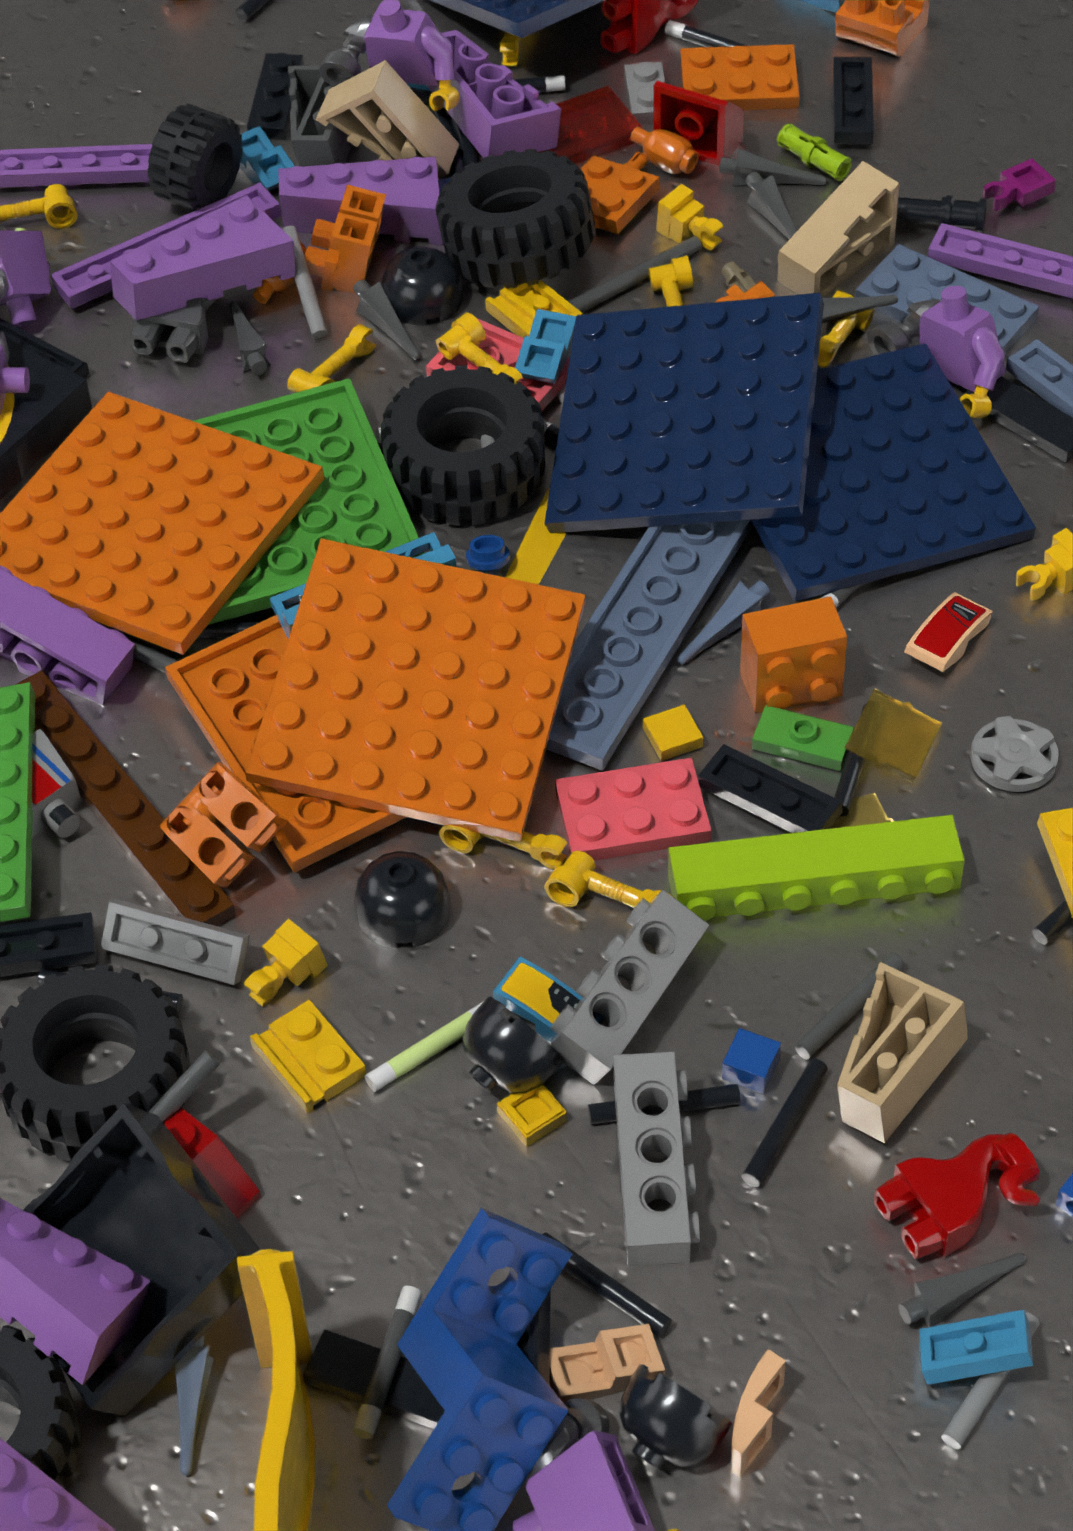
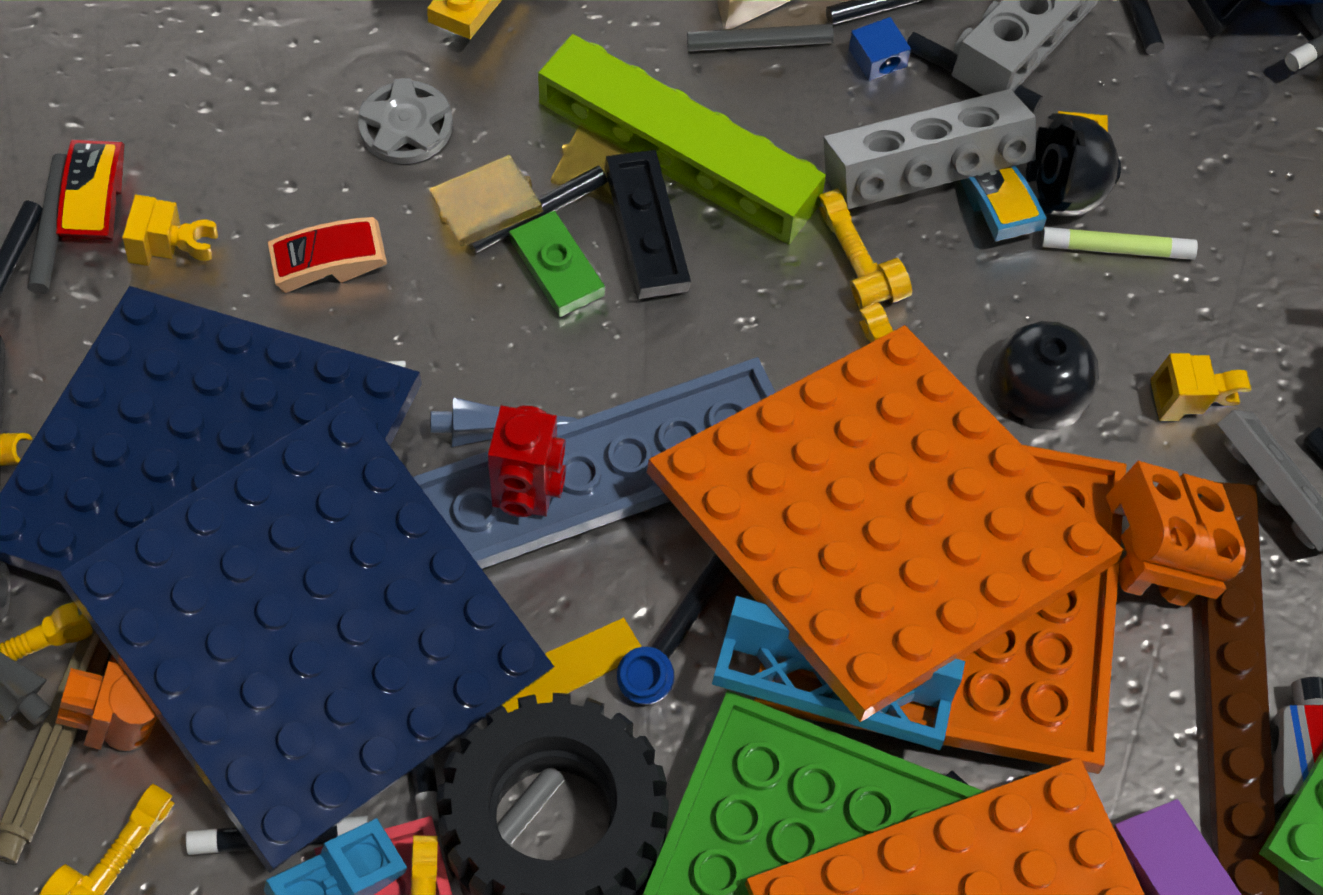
camera: 145 degrees left, 10 degrees up
yellow plate [250,1000,366,1114] -> none
coral plate [555,757,711,861] -> none
yellow tile [643,704,703,761] -> none
orange brick [740,596,847,714] -> none
none -> red brick [488,405,567,517]

